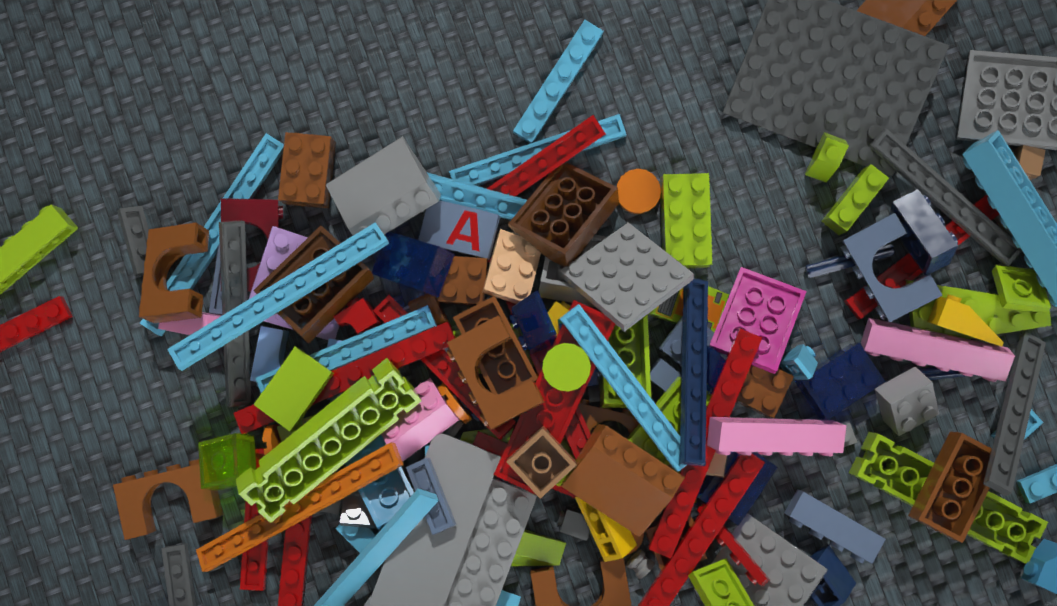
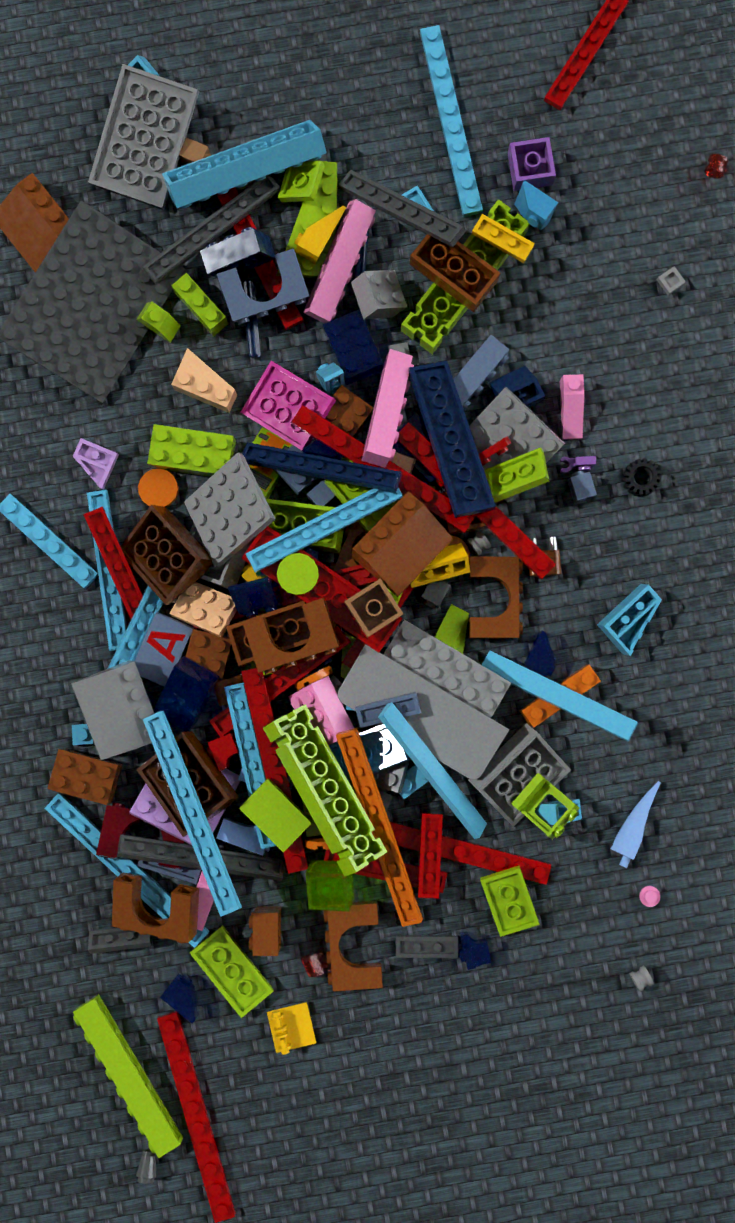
camera: 80 degrees left, 0 degrees up
none -> medium azure plate [72,724,94,745]
none -> lavender wing [73,438,119,490]
none -> clear blue slope [160,973,198,1024]
none -> light nougat wedge [171,348,237,413]
none -> lime plate [190,925,274,1018]
none -> dark orange brick [249,906,281,956]
none -> yellow hinge [267,1002,316,1055]
none -> clear red tile [300,953,328,977]
none -> dark blue plate [408,361,496,518]
none -> red plate [418,813,443,899]
none -> yellow plate [472,214,535,263]

